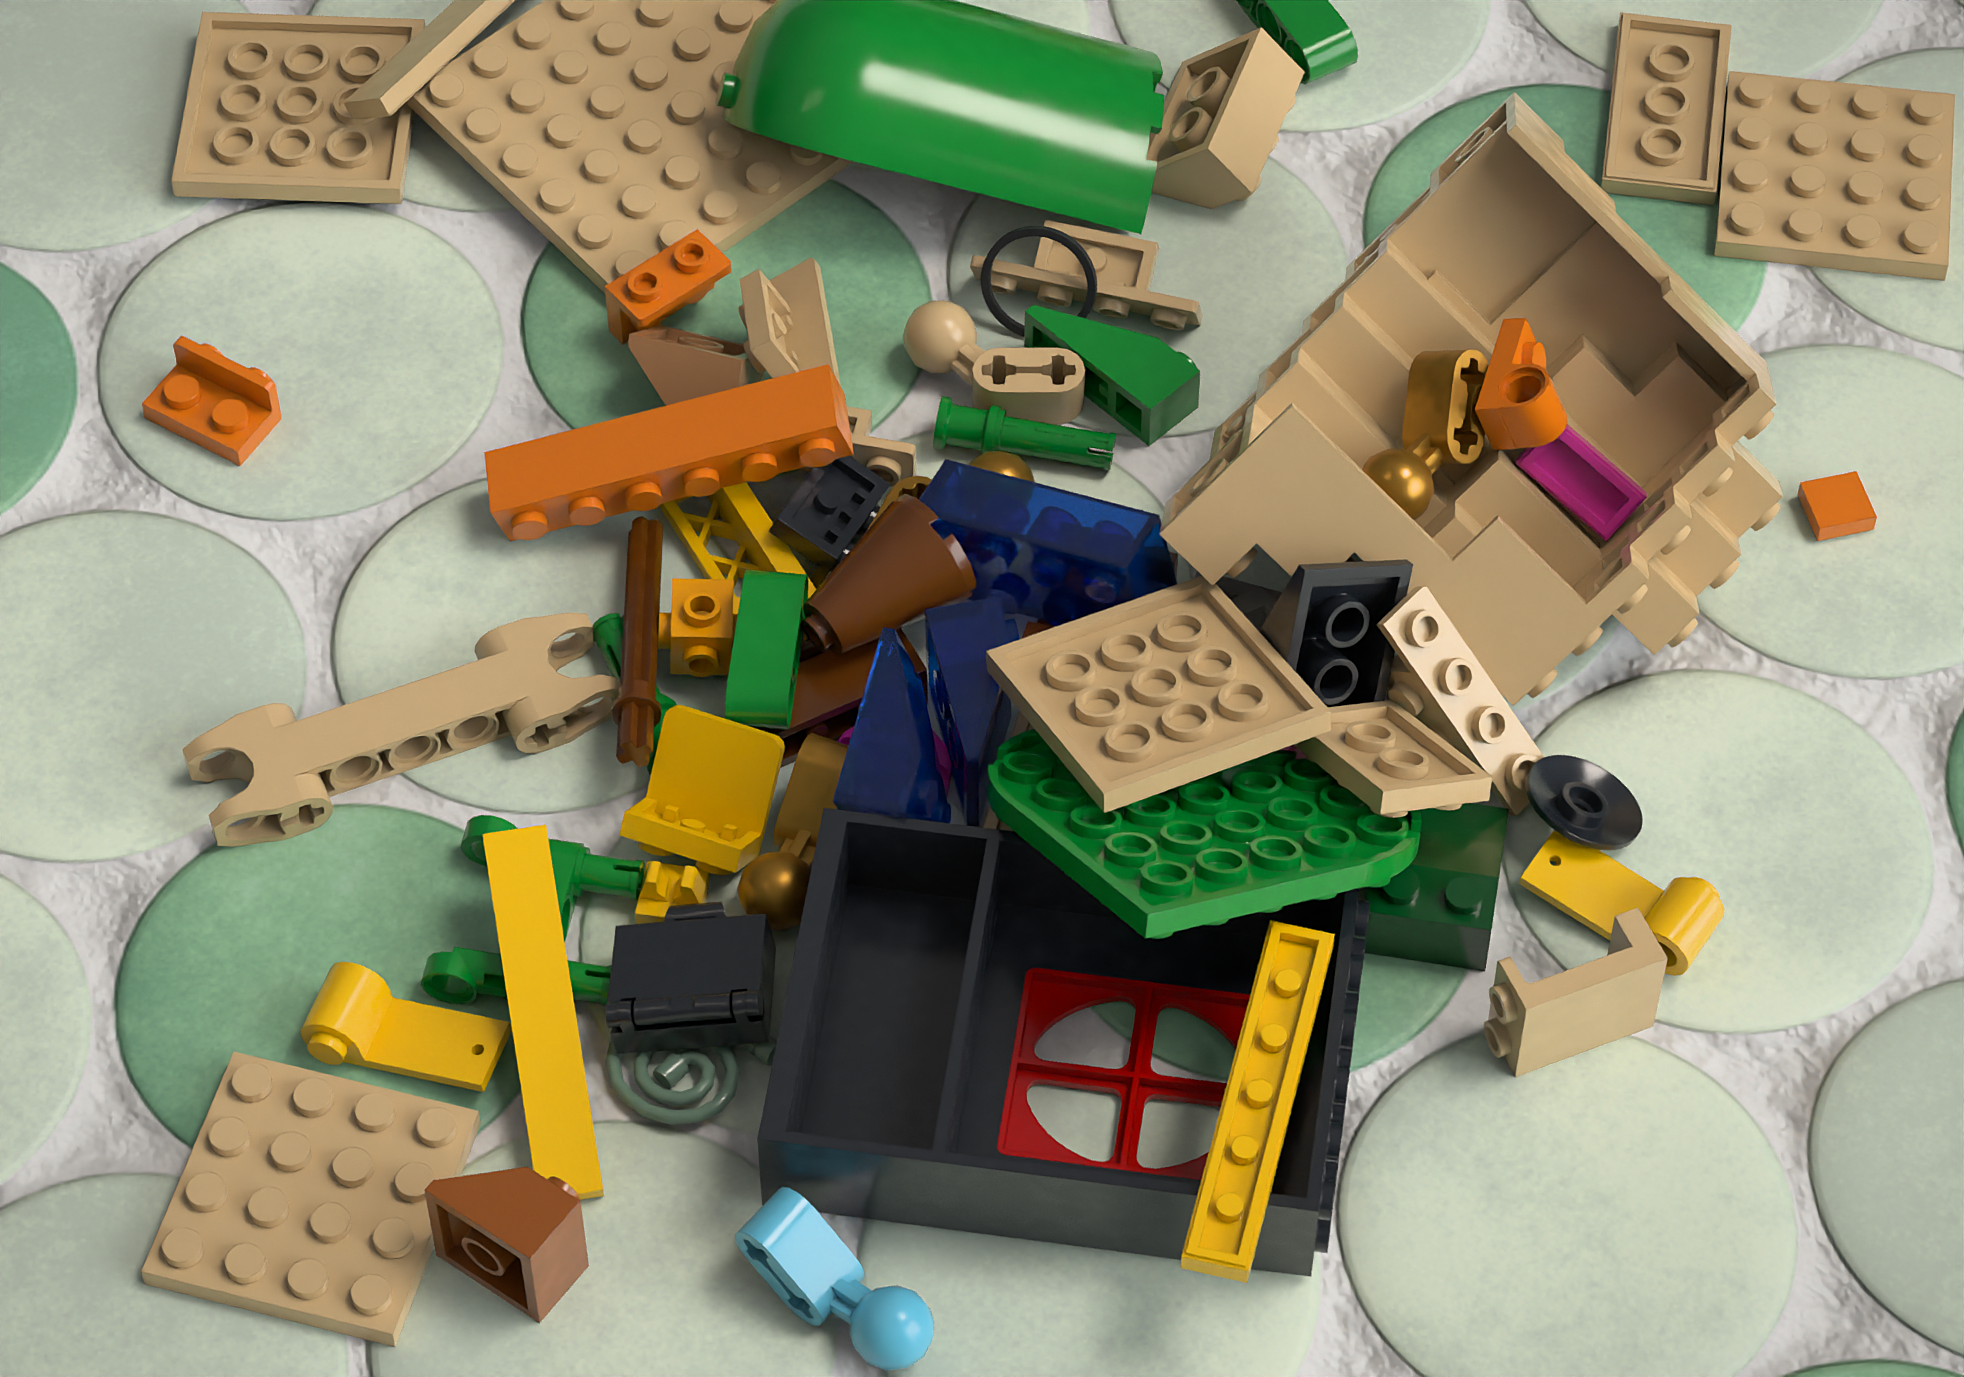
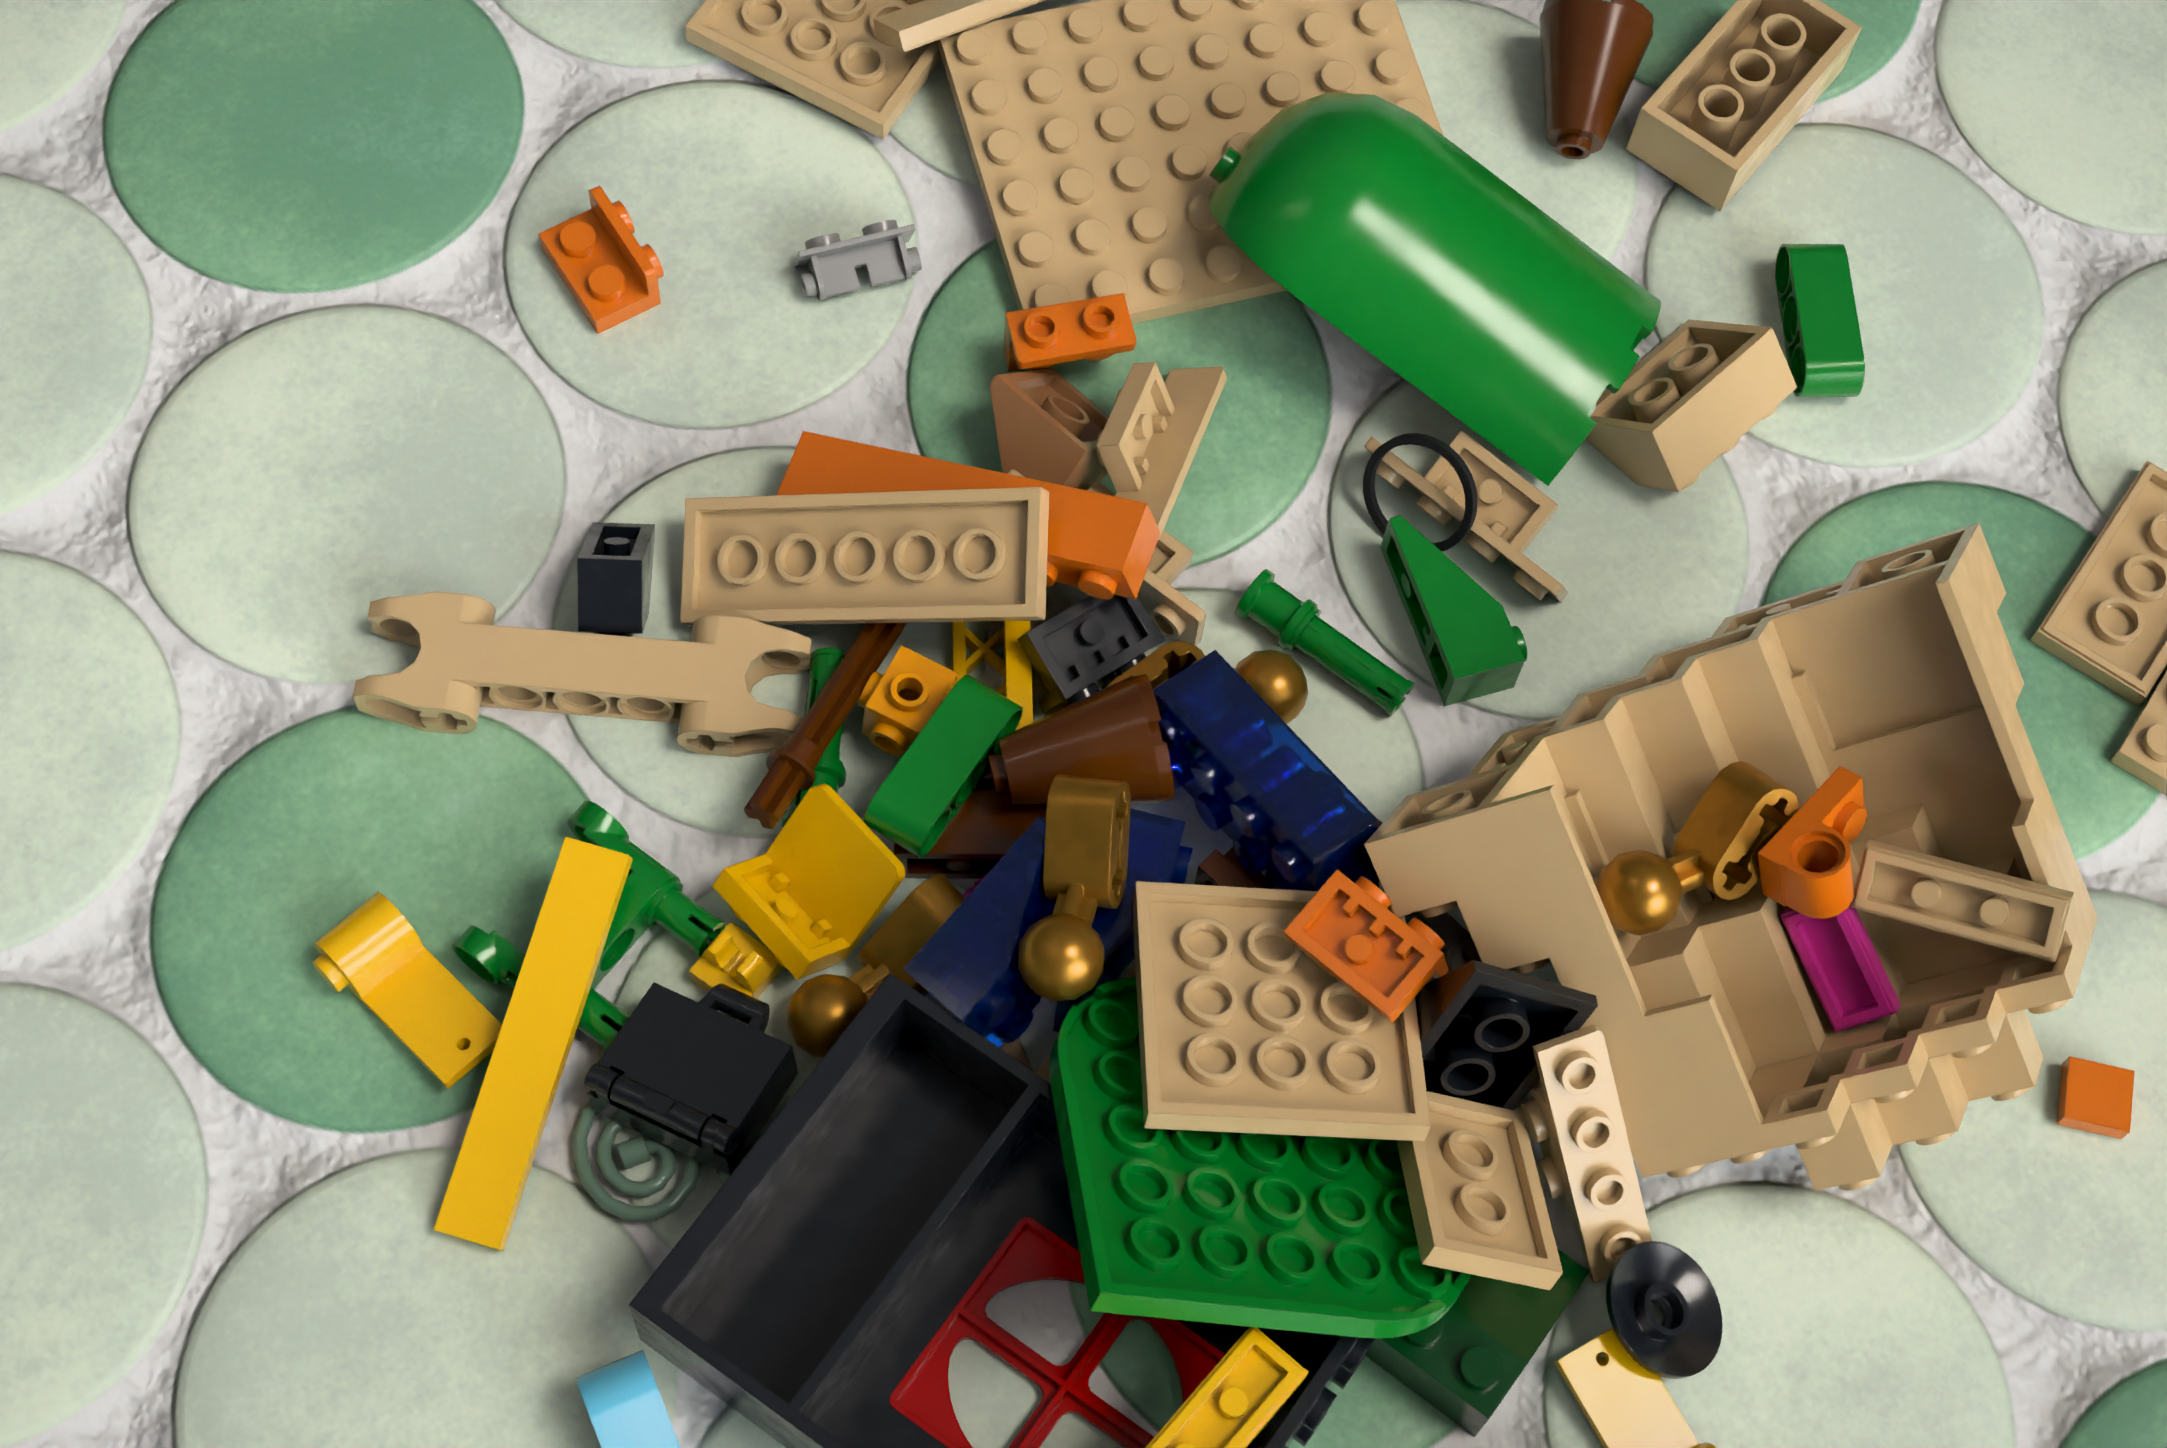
camera: 20 degrees right, 10 degrees up
tan plate [141,1052,481,1347] -> none
dark orange slope [424,1166,589,1323] -> none
tan beam [903,301,1085,425] -> none
none -> black slope [577,522,655,637]
none -> tan plate [680,487,1049,626]
none -> light grey hinge [794,220,922,301]
none -> pearl gold beam [1018,774,1131,1001]
none -> orange bracket [1283,869,1449,1024]
none -> tan tile [1851,839,2074,962]

